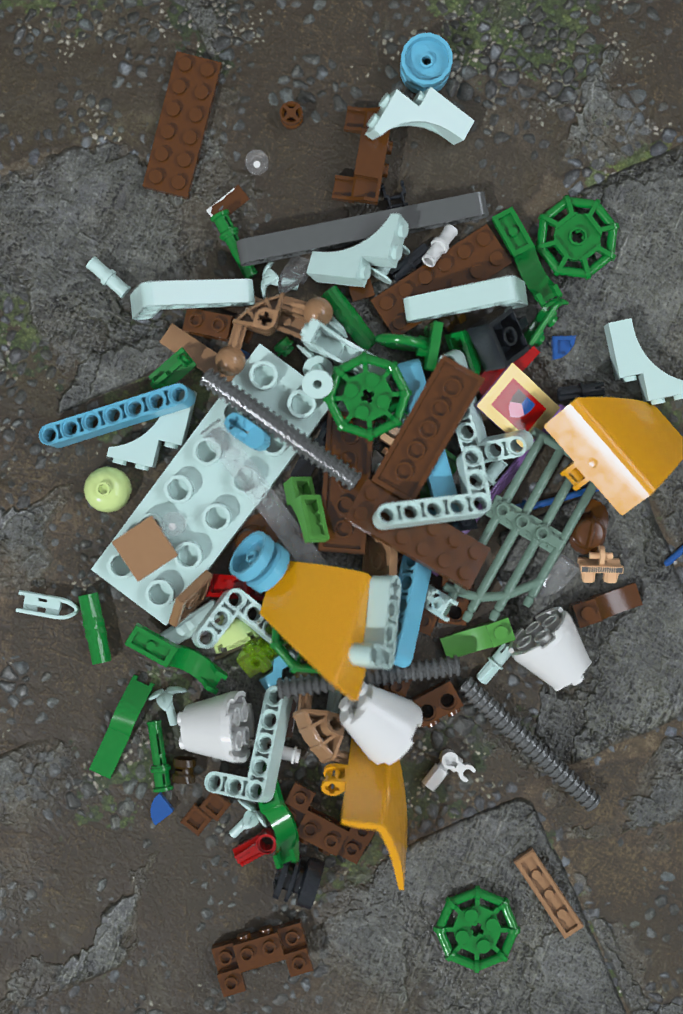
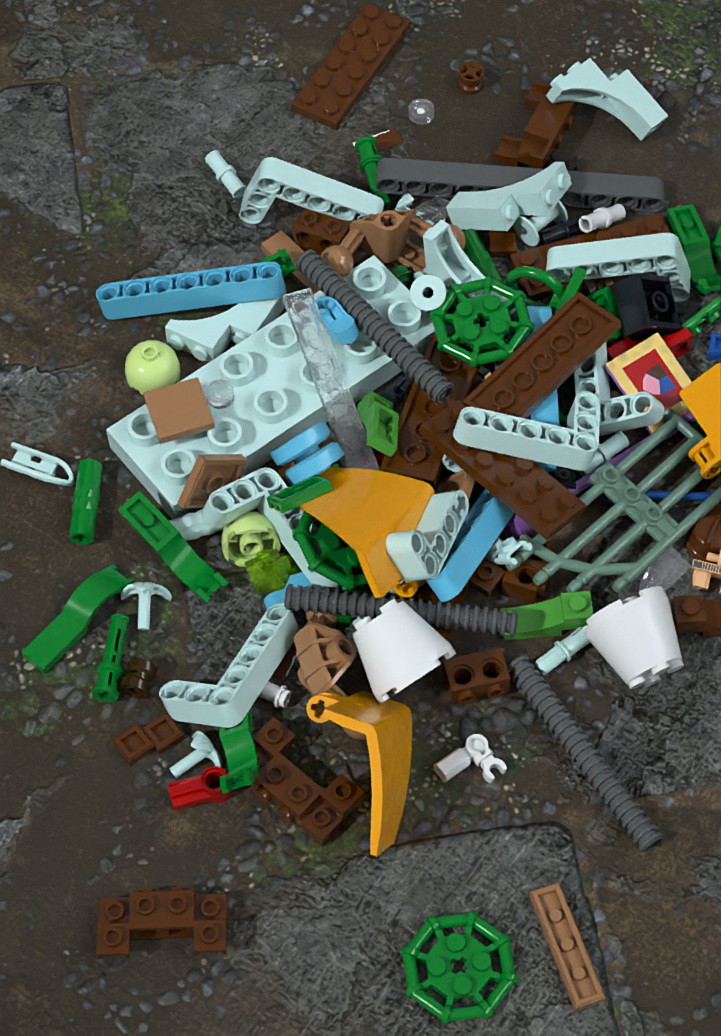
camera: 15 degrees right, 30 degrees down
blue tile [150,792,175,825] -> none
white cone [177,691,254,763] -> none
black wheel [272,853,325,910] -> none
medium azure wheel [400,33,453,93] -> none
none -> green tile [266,475,333,513]

